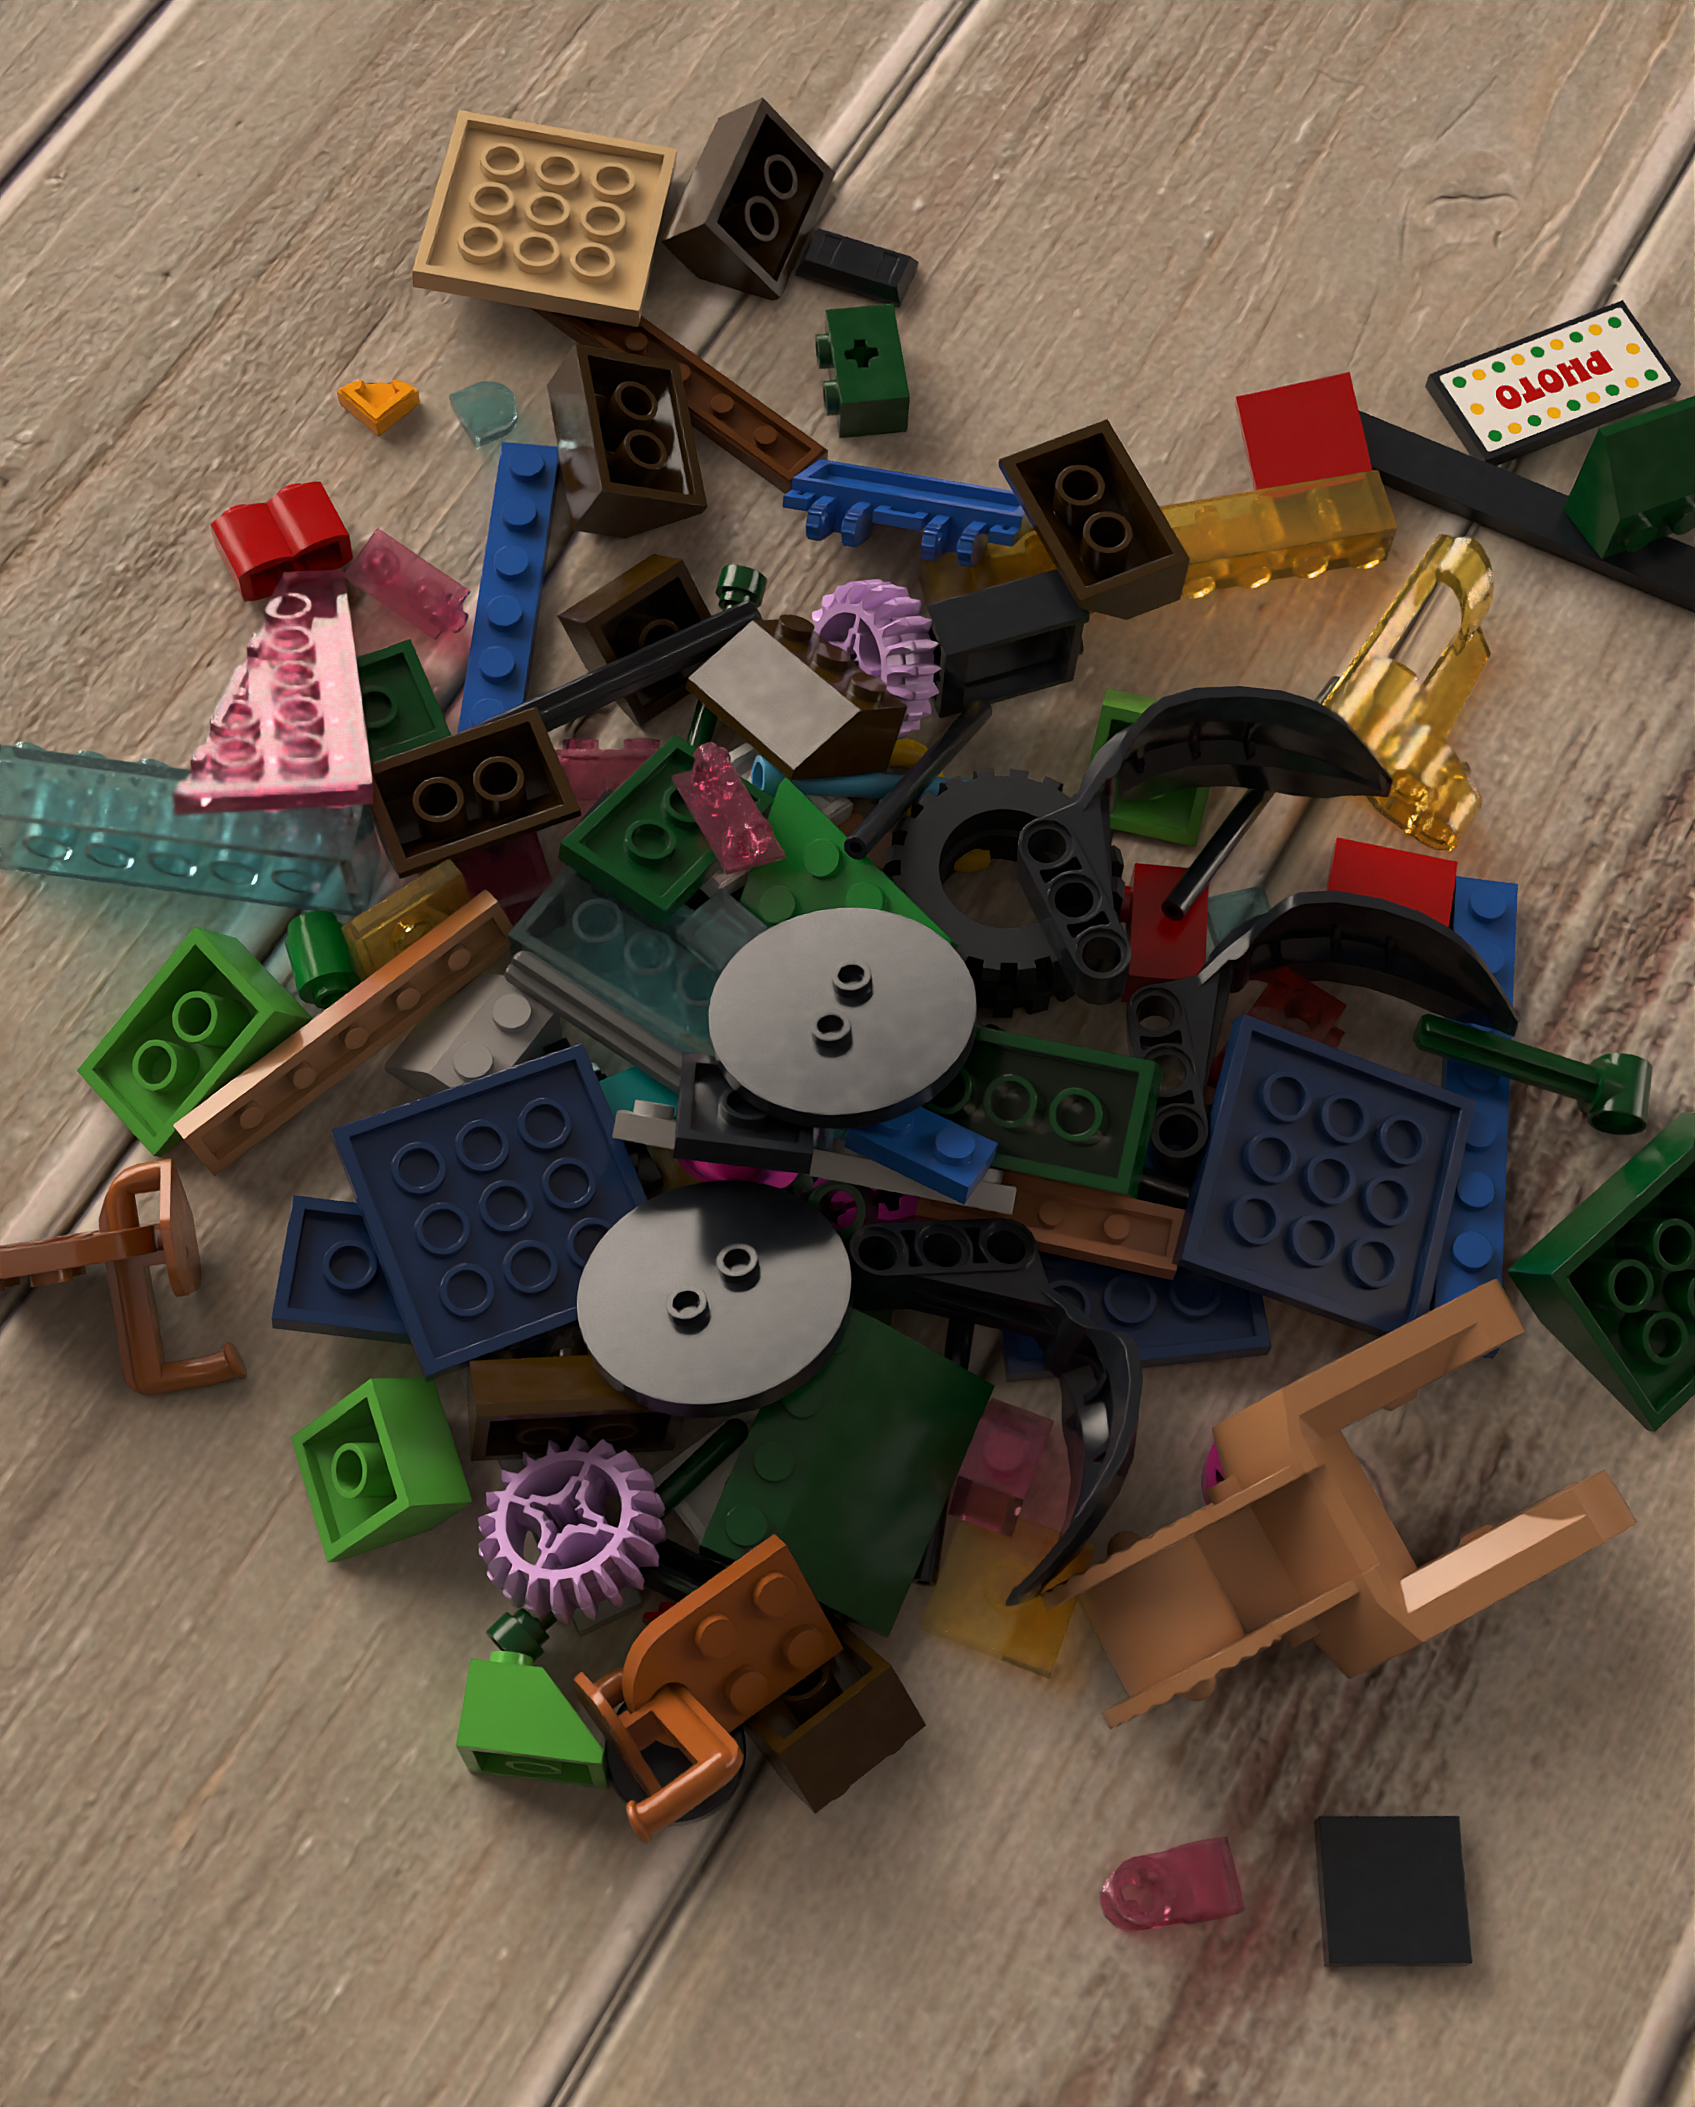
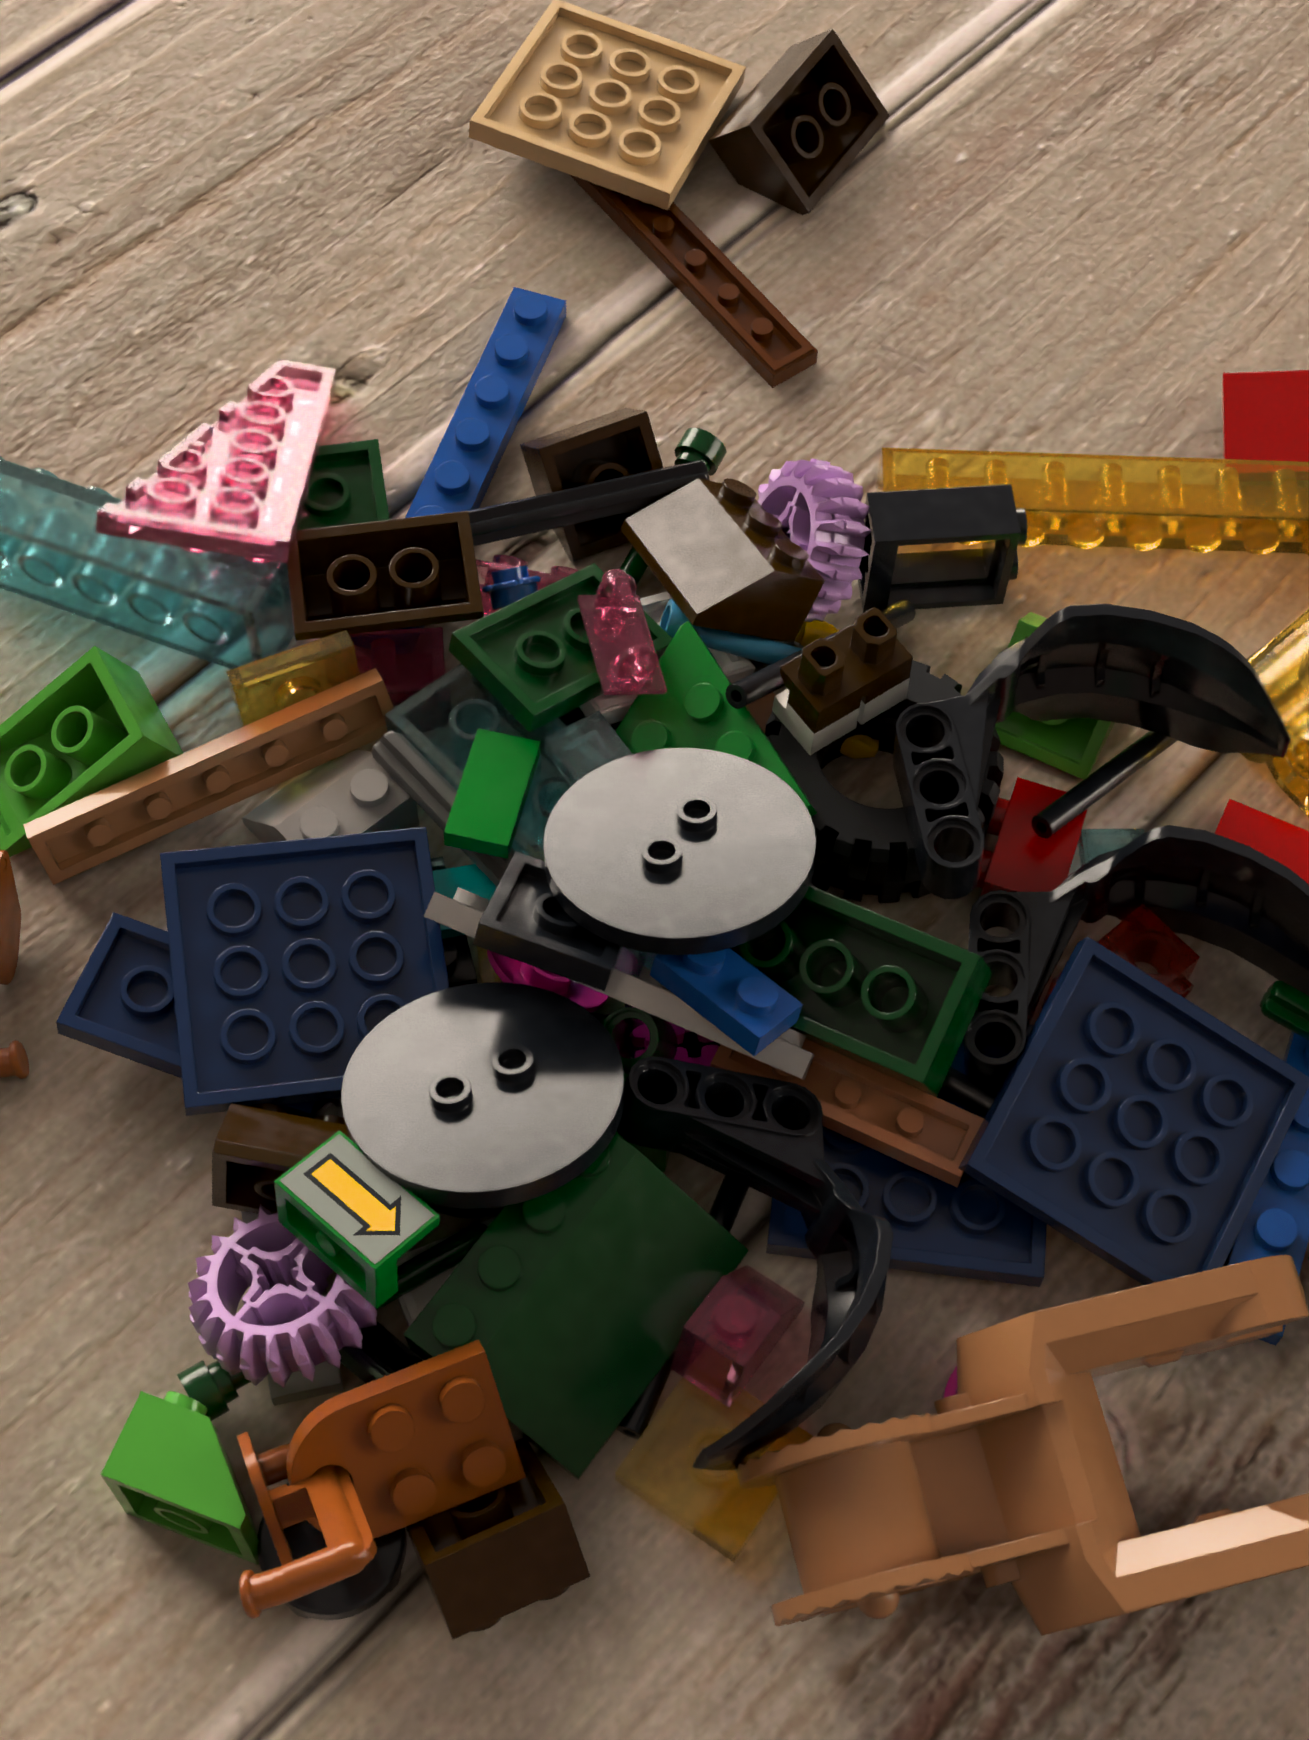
camera: 15 degrees right, 5 degrees down
red brick [210,482,353,602] -> none
green brick [285,910,361,1009] -> none
bright green slope [291,1378,473,1562] -> none
light orange tile [337,379,421,437] -> none
clear pink hinge [343,528,471,640] -> none
clear light blue tile [449,381,518,449] -> none
dark brown slope [547,343,708,538] -> none
blue hinge [782,459,1033,568] -> none
black tile [795,228,919,308] -> none
dark green brick [815,303,910,438] -> none
dark brown slope [998,419,1190,620] -> none
none -> panel [274,1130,440,1309]
none -> green tile [444,728,541,859]
none -> blue plate [482,565,541,609]
none -> dark brown hips [772,607,913,755]

